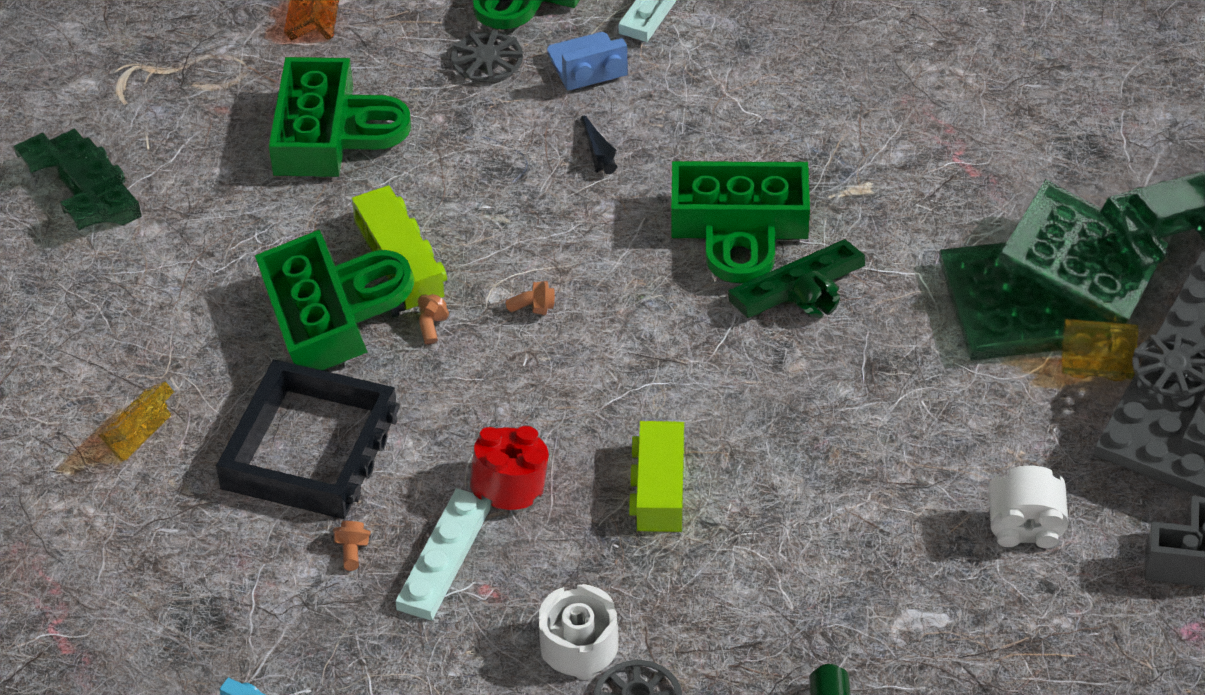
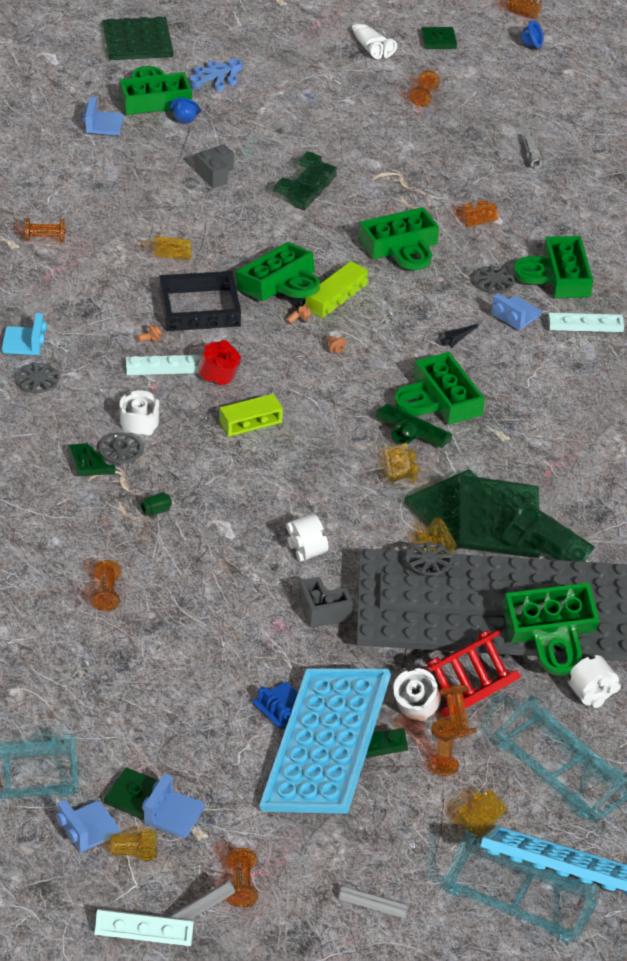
camera: 60 degrees right, 5 degrees down
none -> clear yellow bracket [385,443,419,483]

